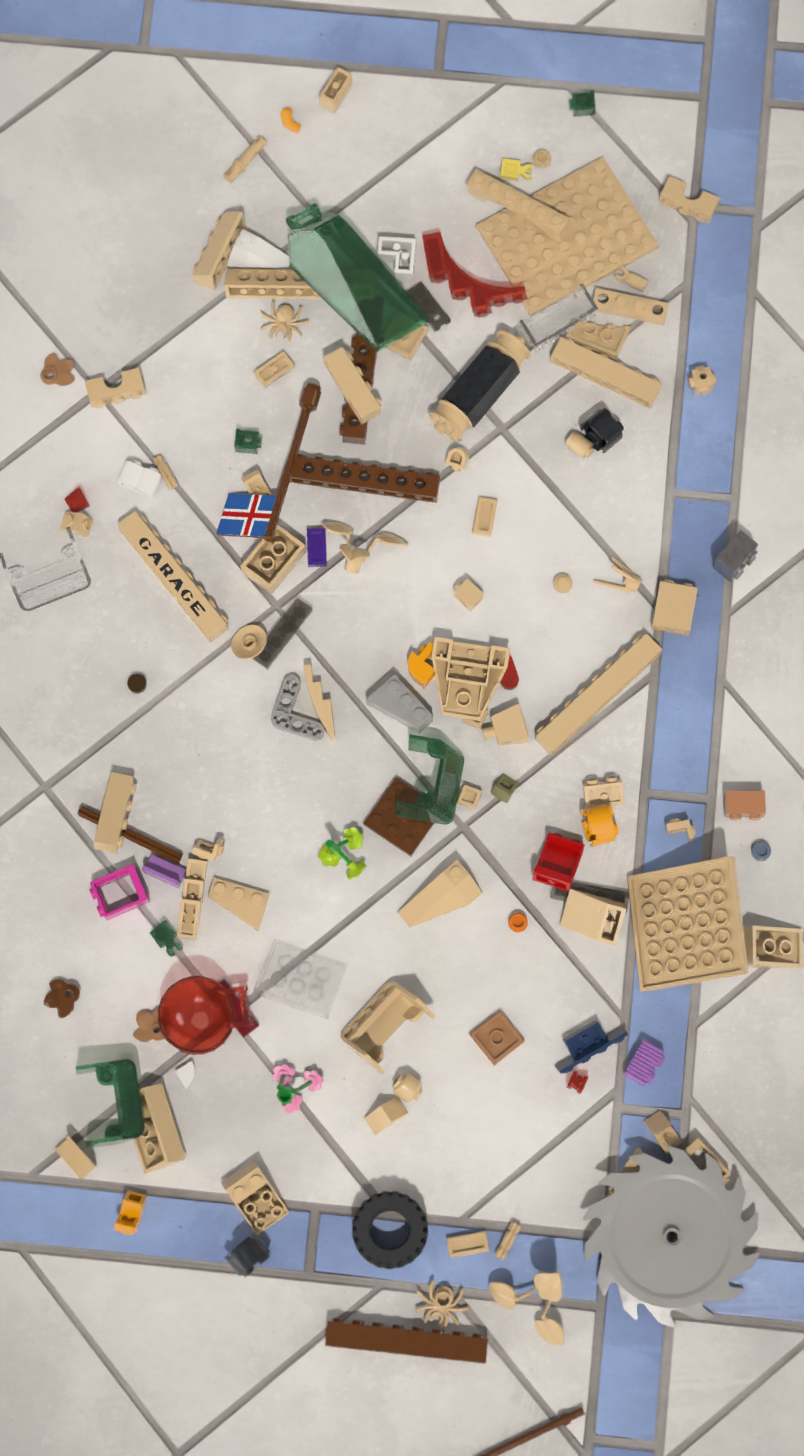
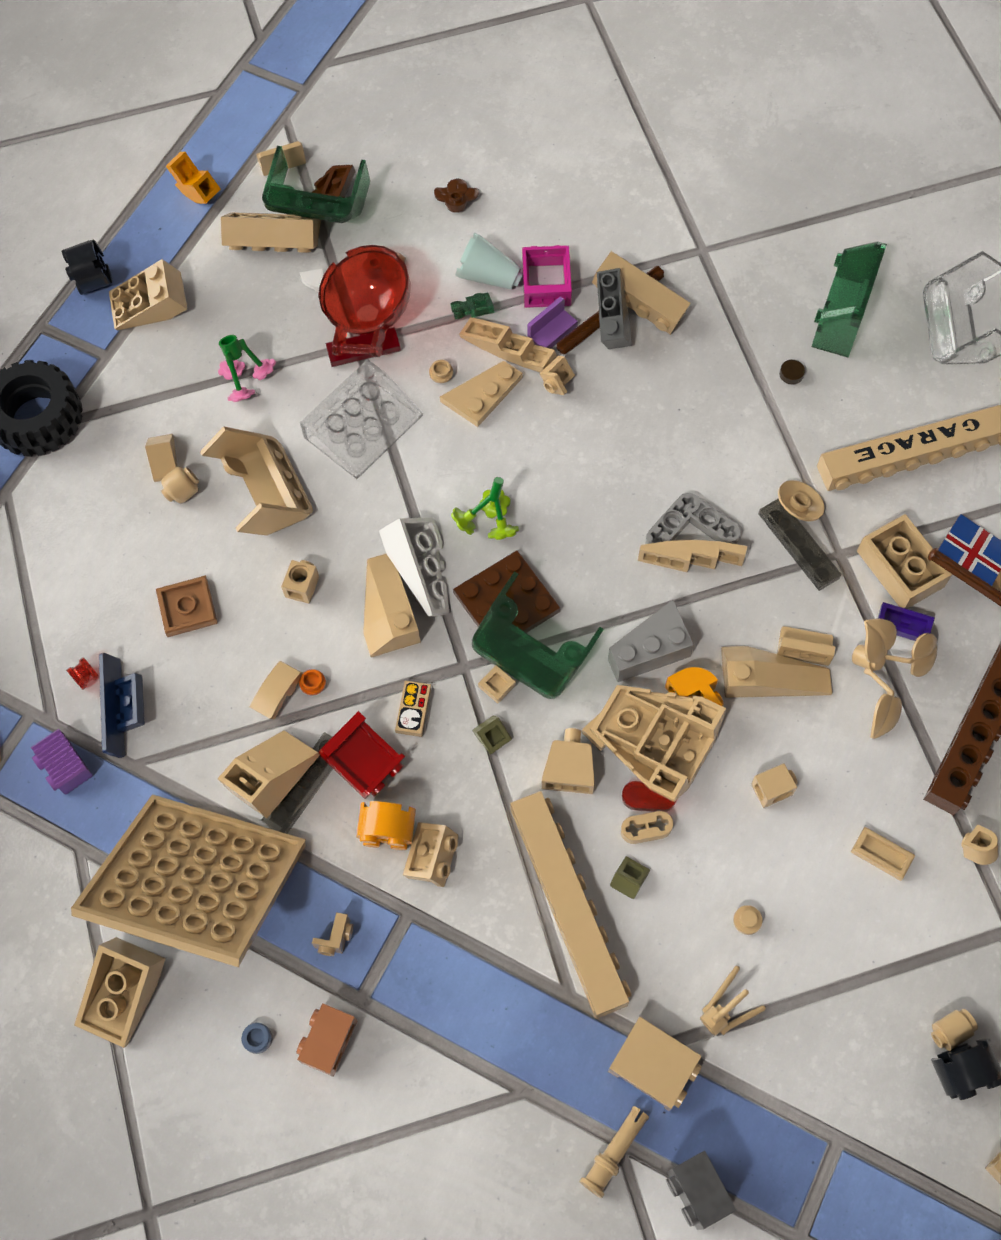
camera: 110 degrees right, 10 degrees down
none -> tan slope [249,661,303,719]
none -> tan brick [281,560,319,604]
none -> reddish brown wing [301,165,356,205]
none -> white wedge [379,517,449,617]
none -> tile [395,681,431,737]
none -> tan plate [429,360,453,383]
none -> light aqua cone [455,233,523,289]
none -> tan pin [579,1106,649,1198]
none -> dark grey slope [596,268,632,349]
none -> olive slope [610,856,650,899]
none -> tan beam [621,811,673,844]
none -> tan wedge [721,646,832,698]
none -> tan panel [777,626,835,666]
none -> clear green windscreen [811,241,887,358]

